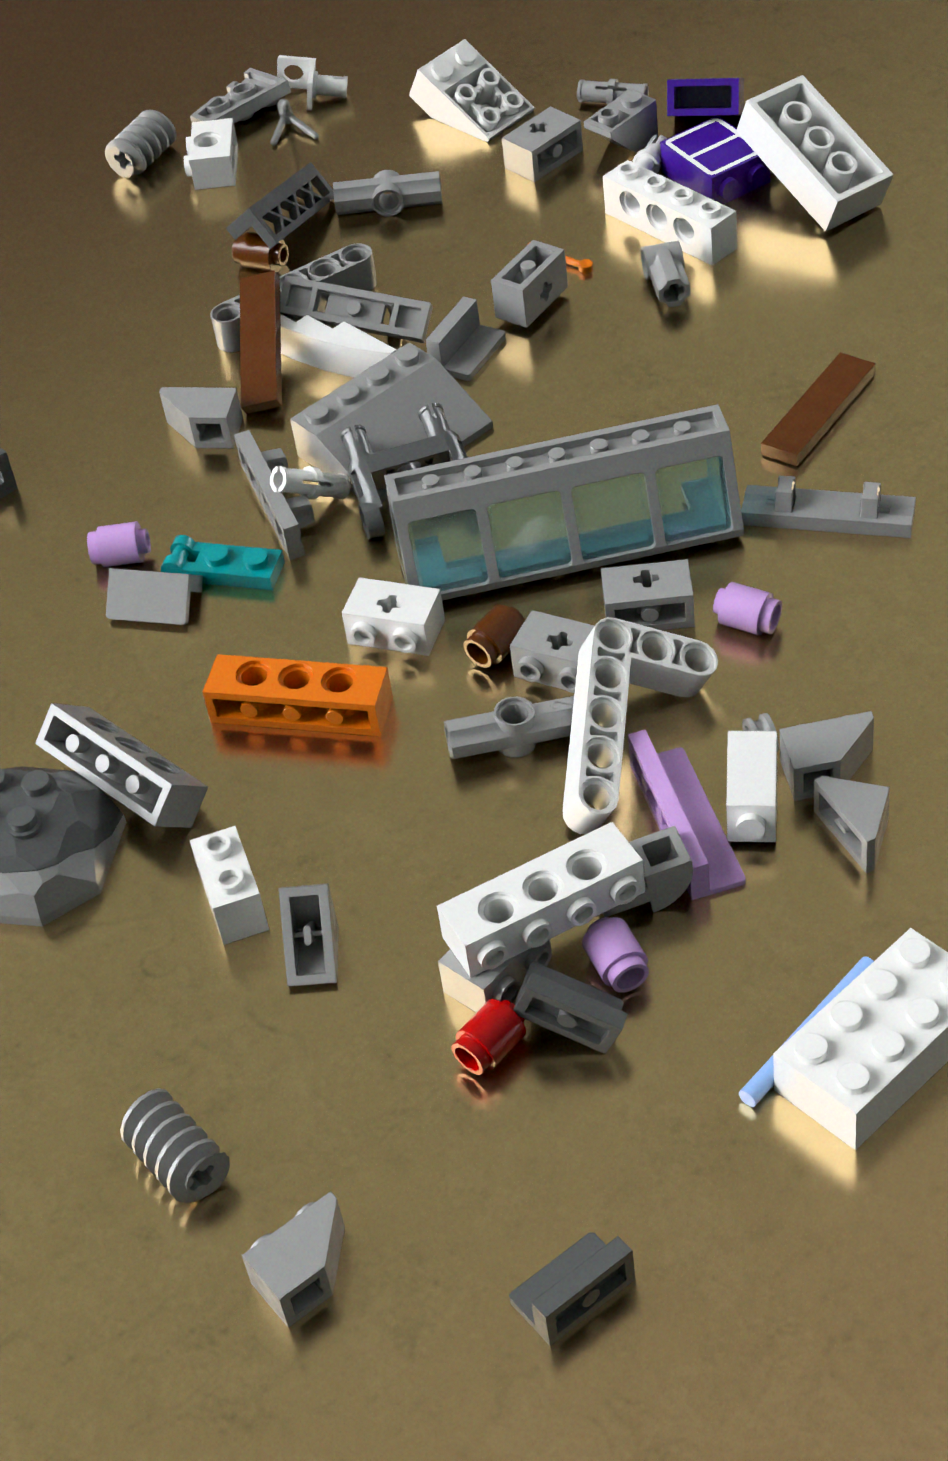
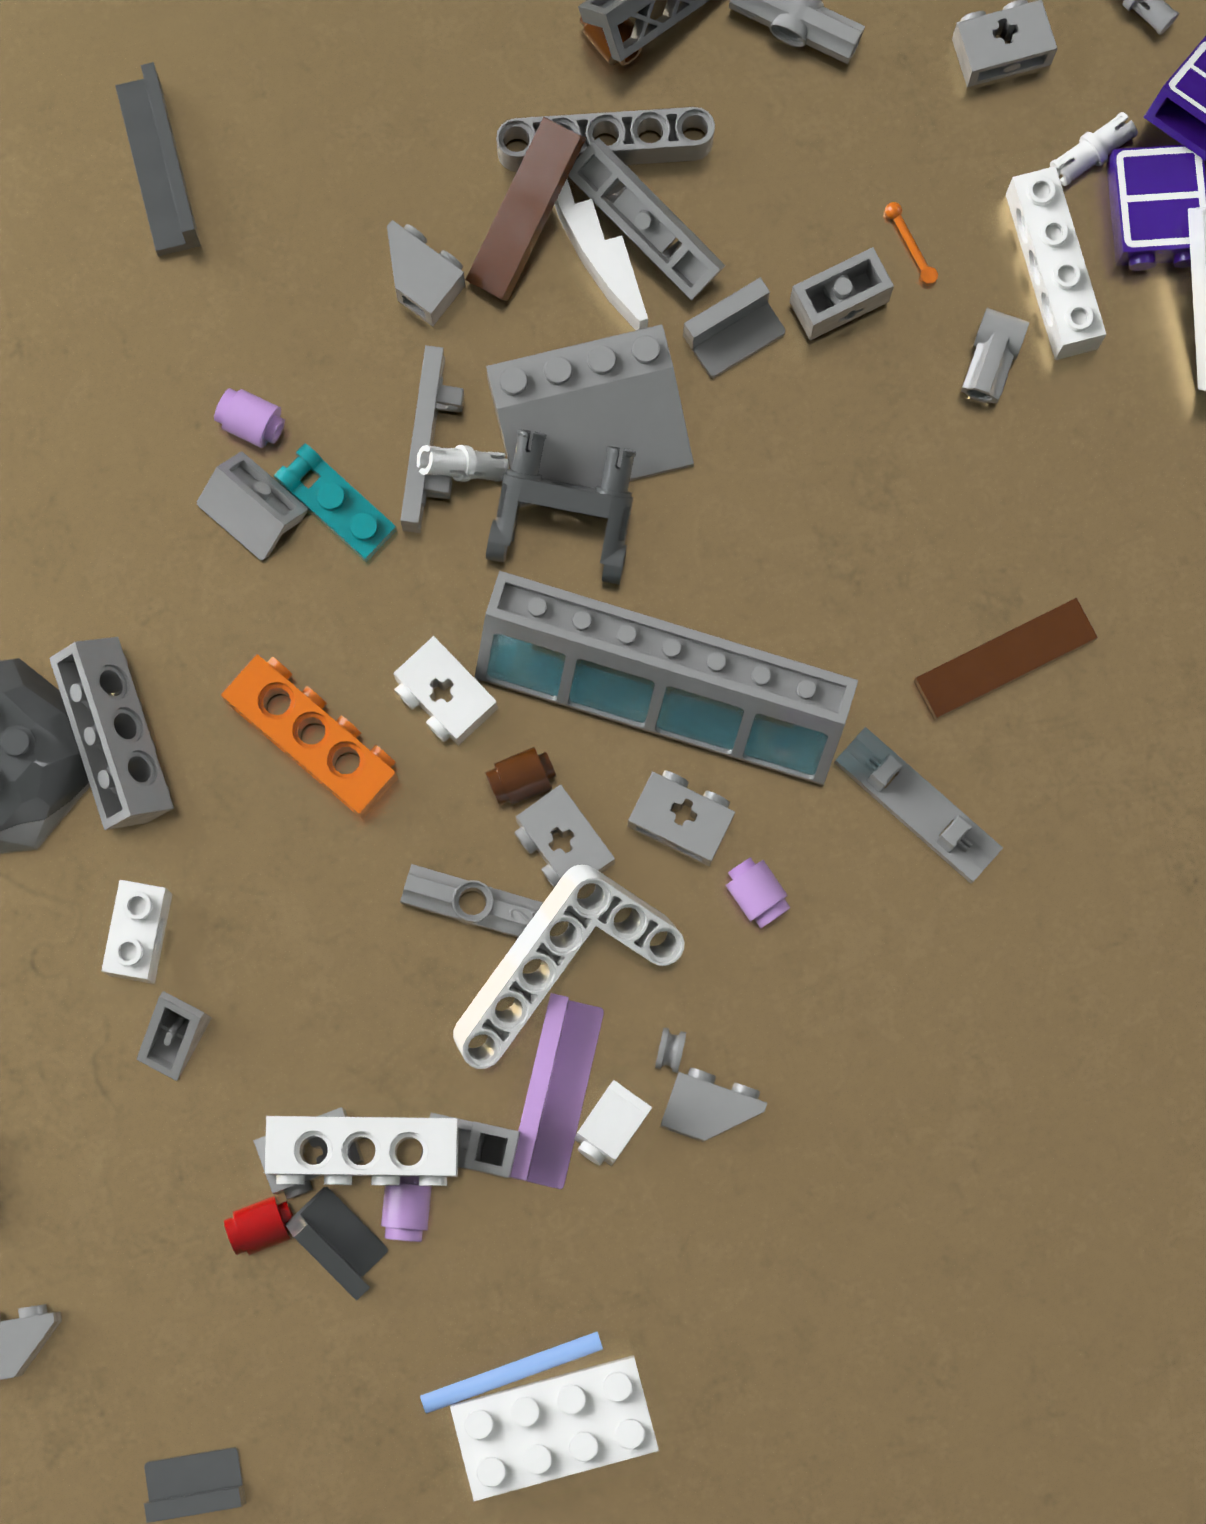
camera: 20 degrees right, 35 degrees up
light grey slope [584,89,658,152] -> none
light grey slope [814,776,890,874] -> none

